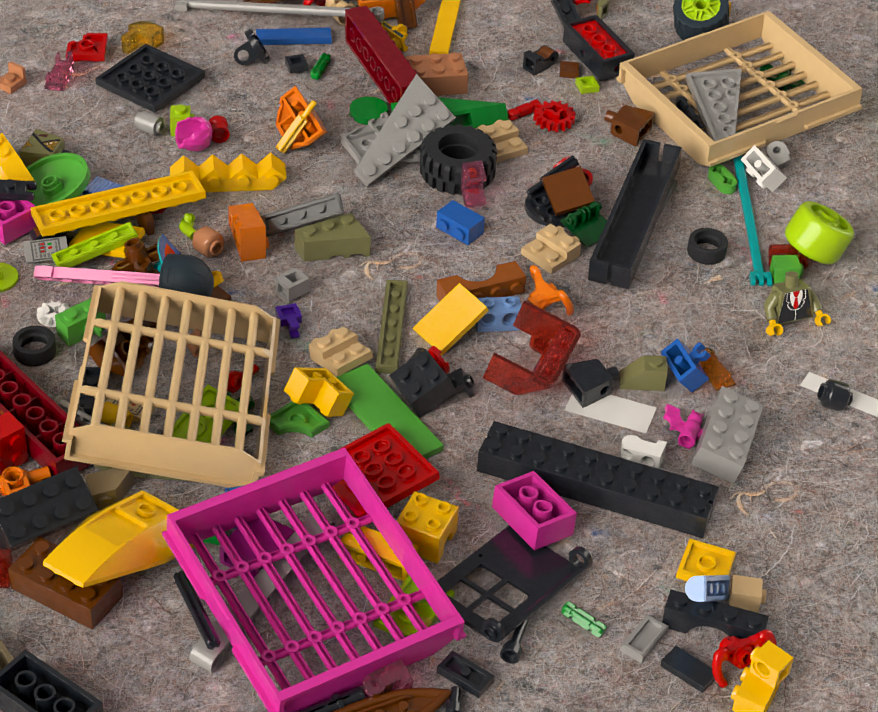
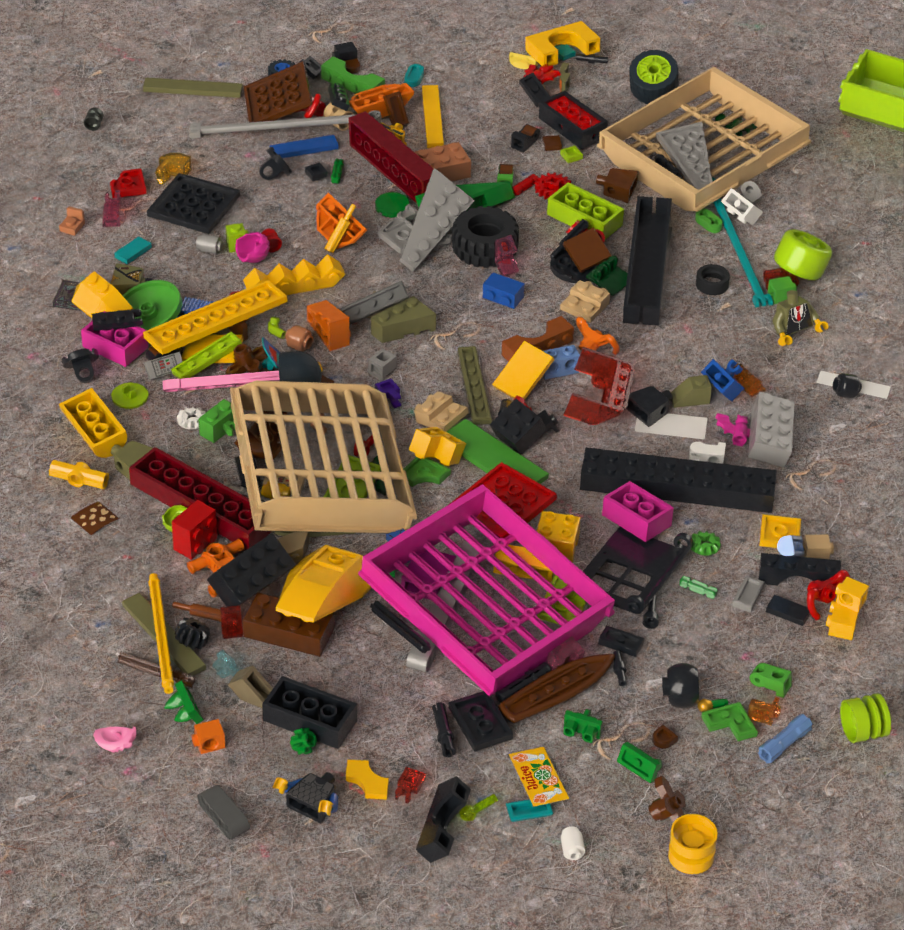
camera: 10 degrees left, 0 degrees up
black tyre [12,325,56,366] -> none
tan plate [476,120,528,163] -> none
none -> teal tile [114,236,152,265]
none -> leg [497,164,513,187]
none -> lime brick [547,182,624,240]
none -> bright green gear [691,531,721,556]

